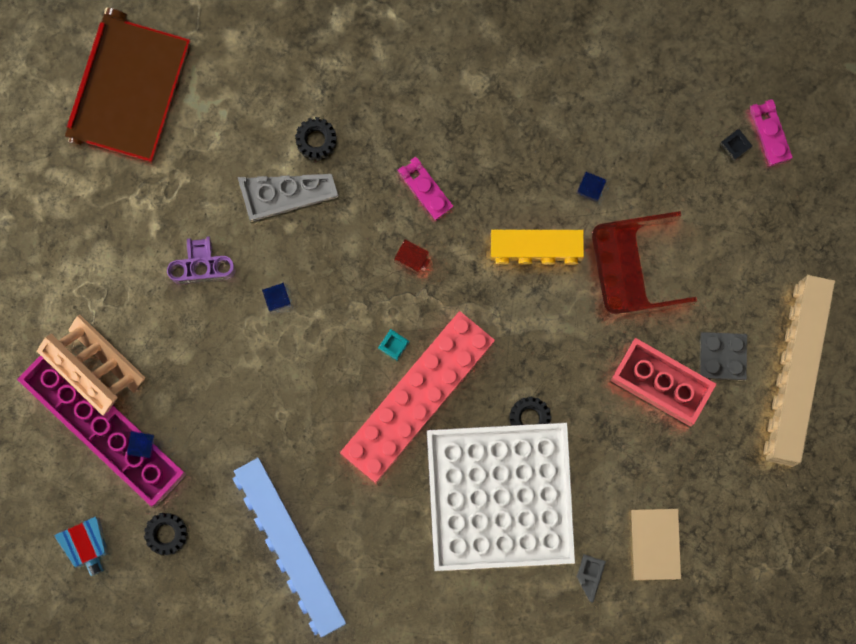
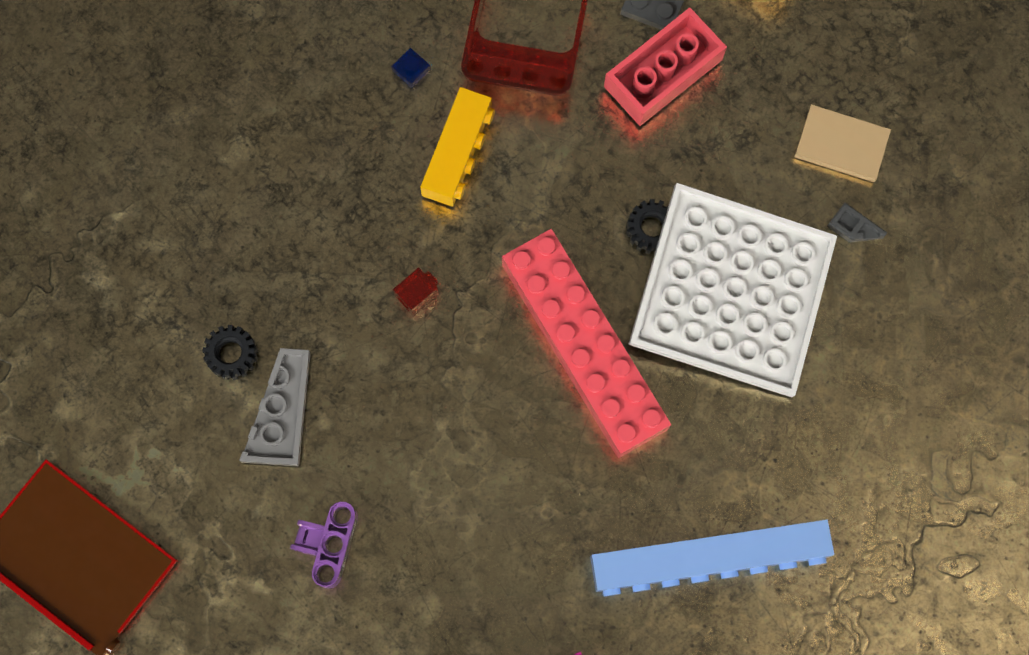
camera: 70 degrees left, 5 degrees down
clear blue tile [262,283,291,312] -> none
teal tile [378,329,410,361] -> none
dark pink plate [397,157,454,221] -> none

